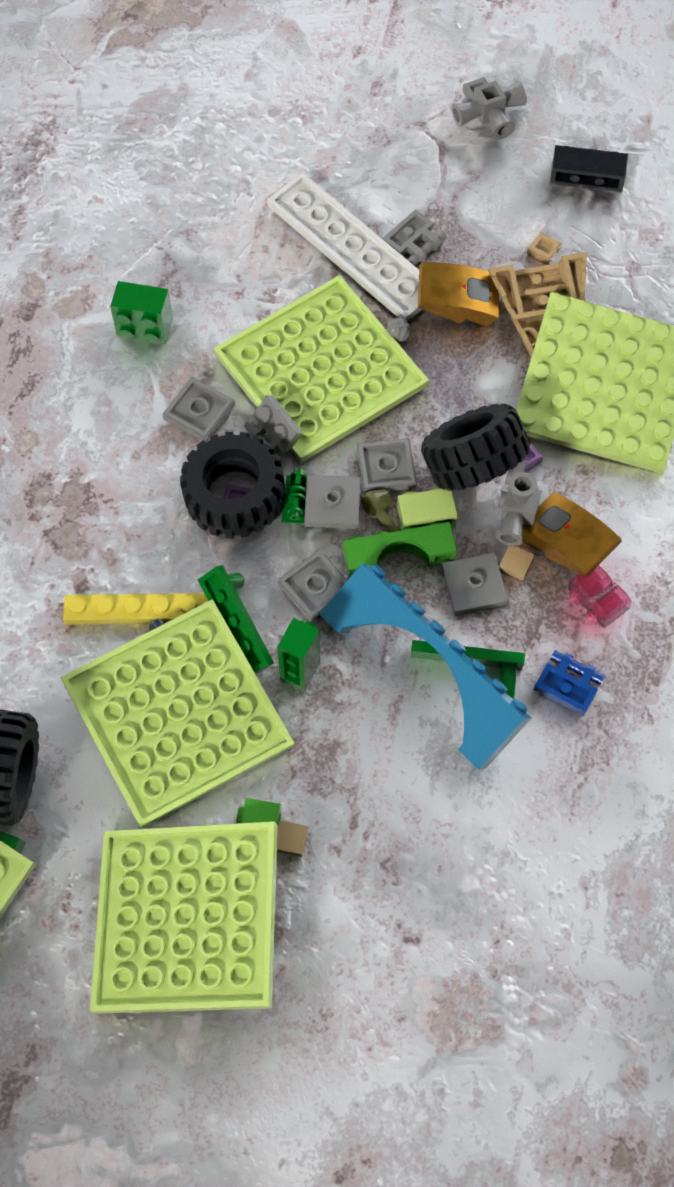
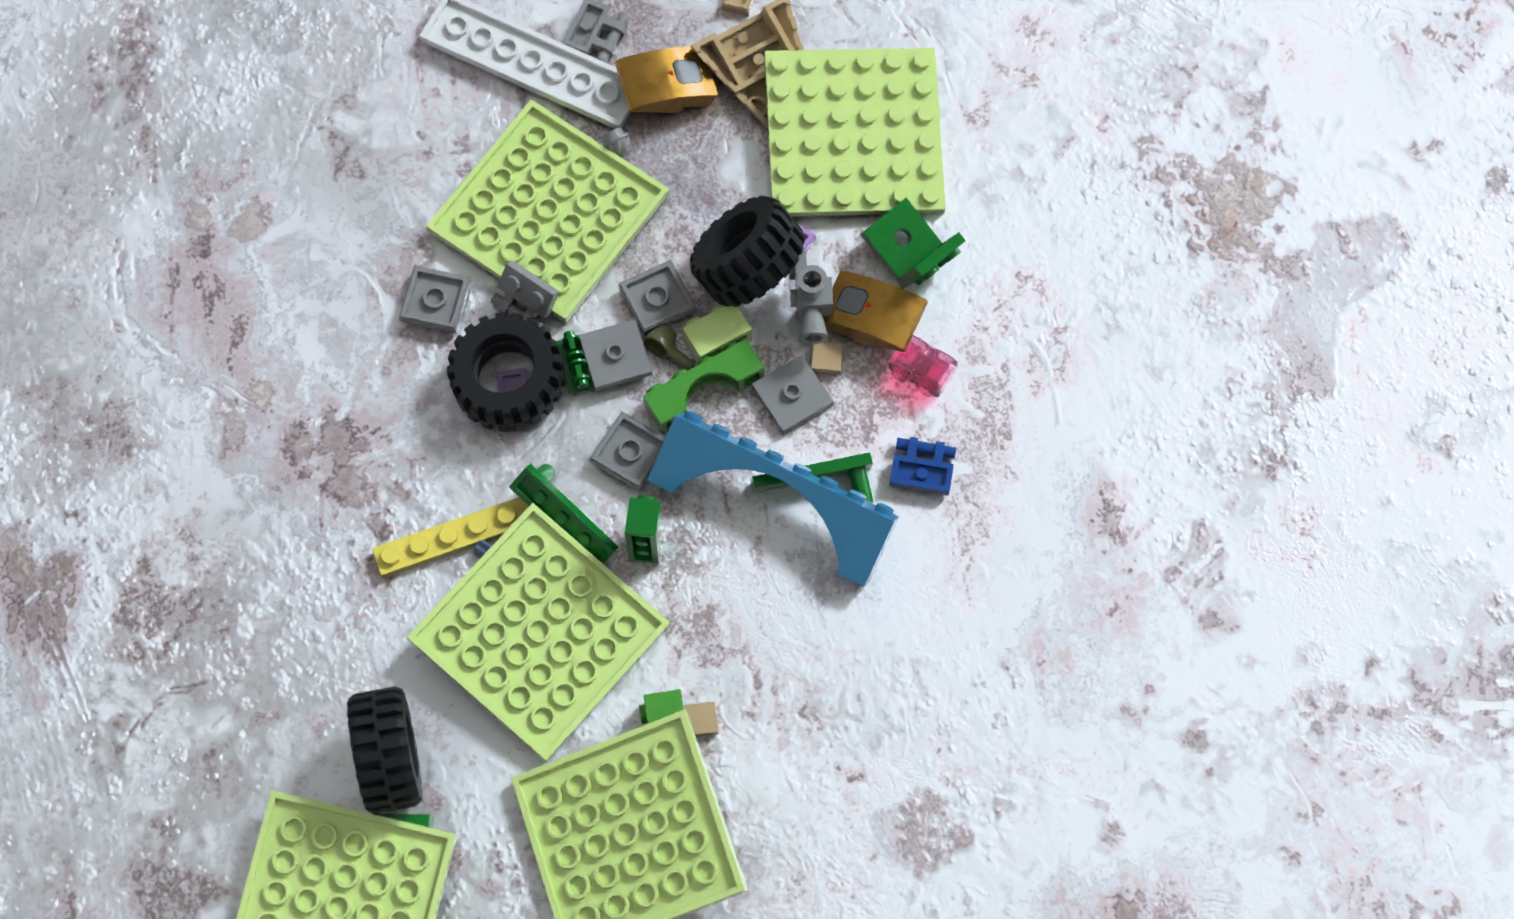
camera: 20 degrees left, 5 degrees up
green brick [110,281,173,344] -> none
none -> green bracket [860,197,966,289]

